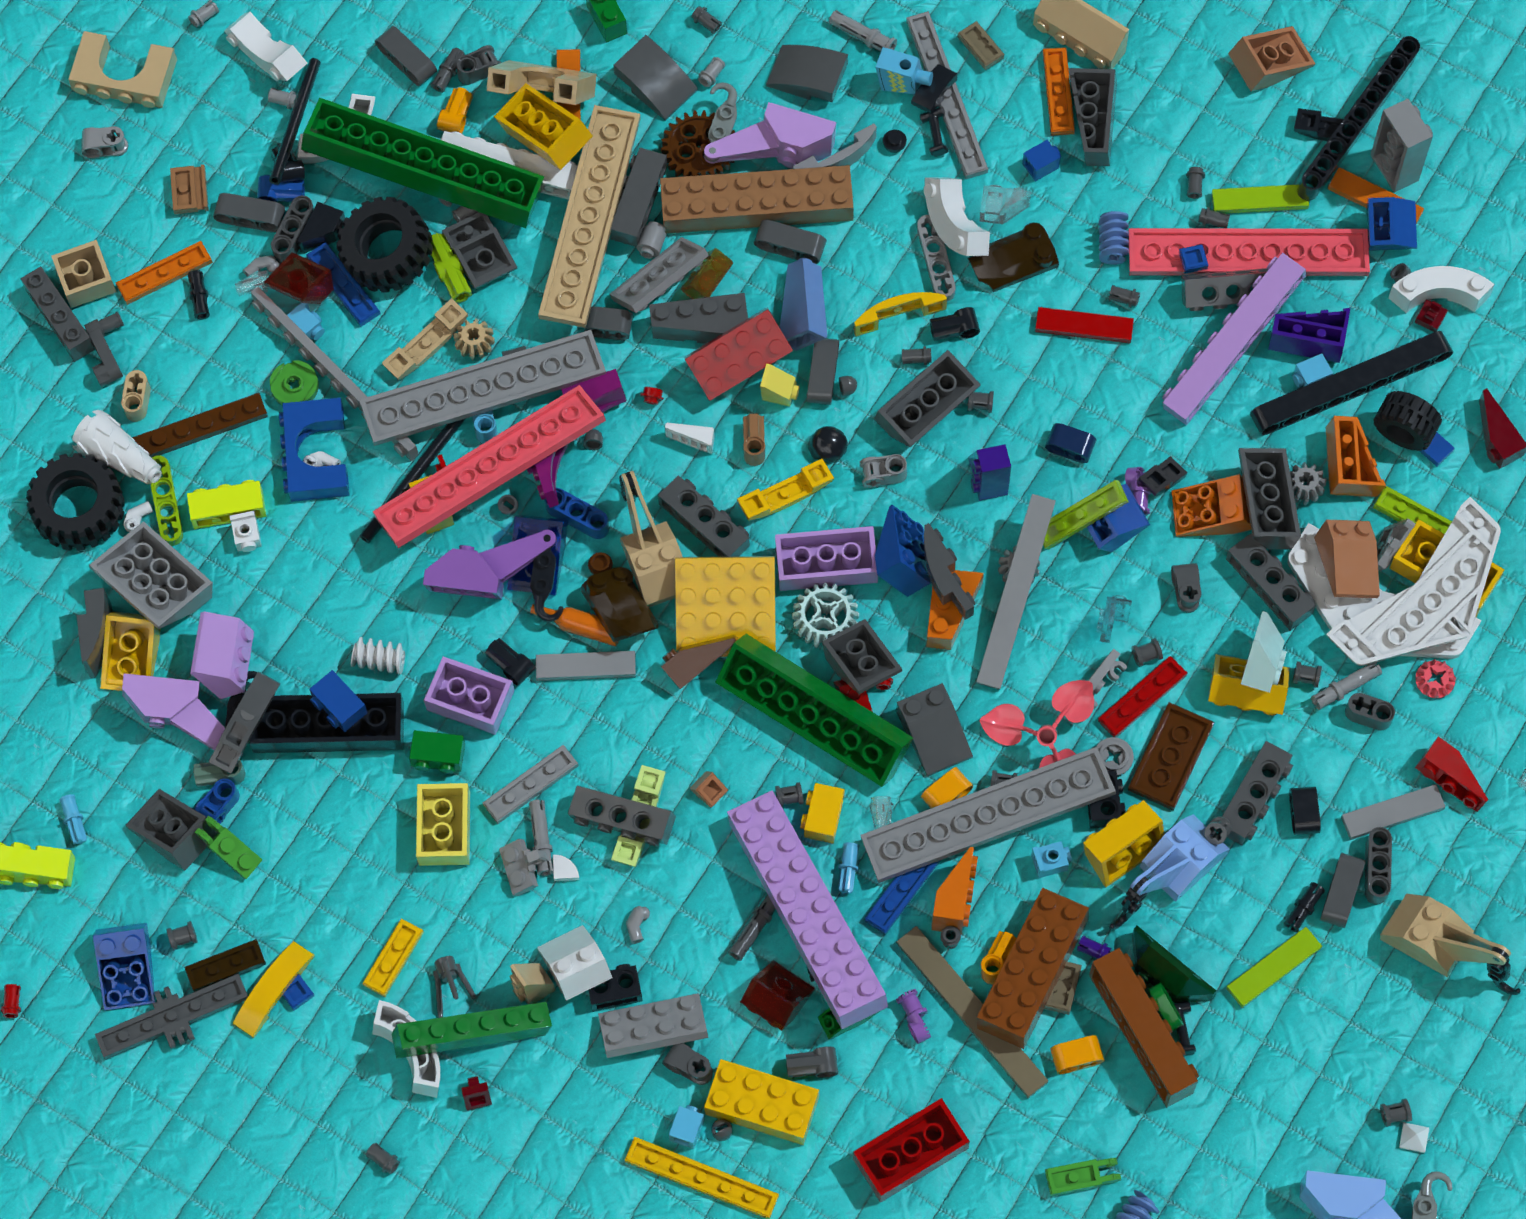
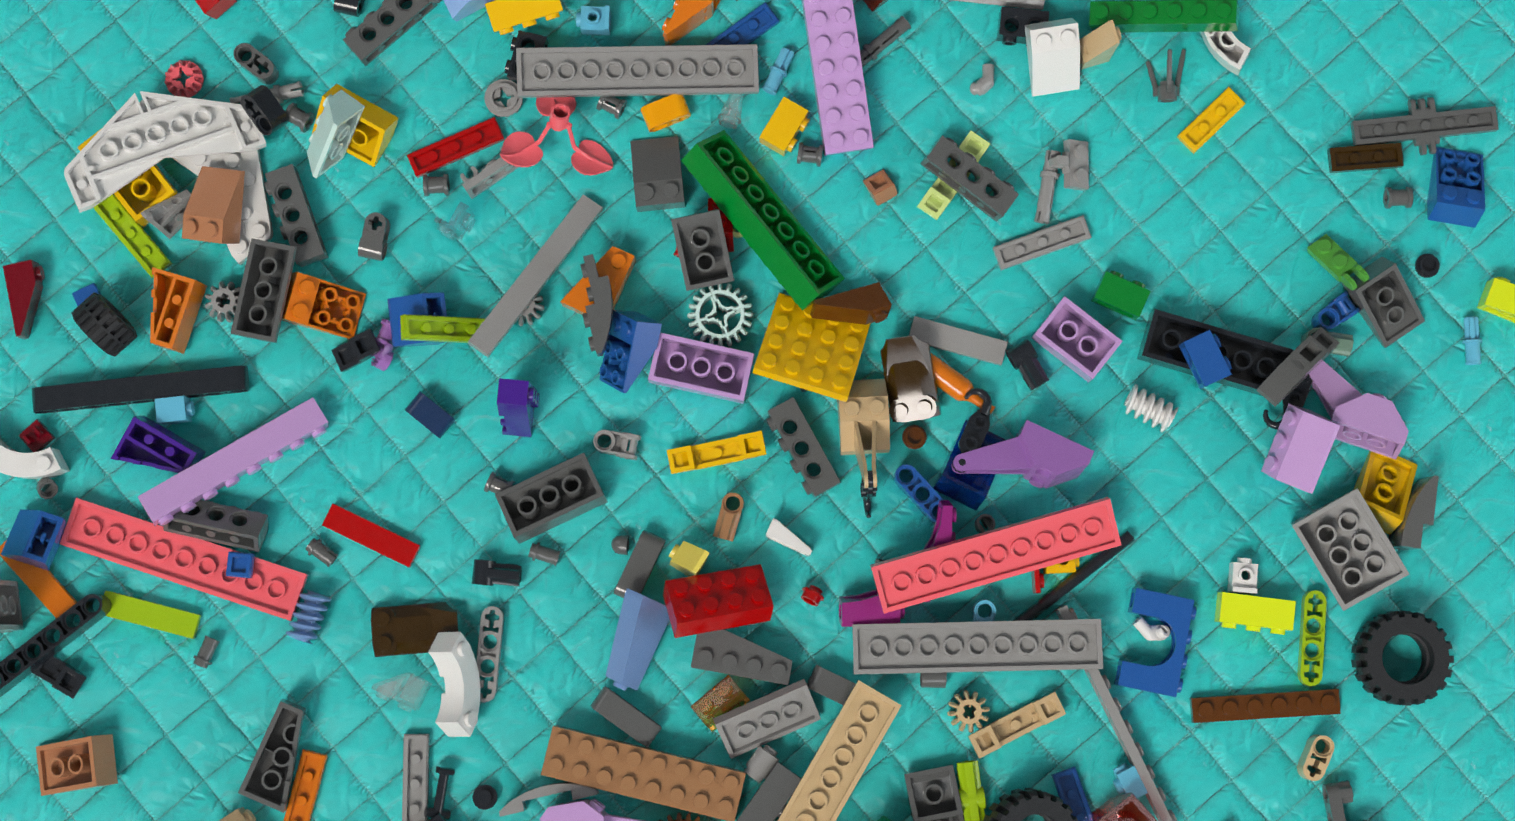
camera: 165 degrees left, 15 degrees up
white cone [72,410,162,484] -> none
white arm [124,501,153,532] -> none
yellow slope [233,941,314,1038] -> none
bright green plate [270,360,319,406] -> none
blue tile [282,974,315,1011] -> none
light yellow brick [416,783,470,866] -> none
white tile [553,855,579,881] -> none
black hair [808,426,848,463] -> none
yellow slope [854,292,947,337] -> none
blue brick [1022,140,1061,182] -> none
reddish brown tile [1128,702,1215,811] -> none
dark grey pin [1198,207,1230,228] -> none
none -> black beam [241,85,288,135]
none -> black plate [1415,254,1440,278]

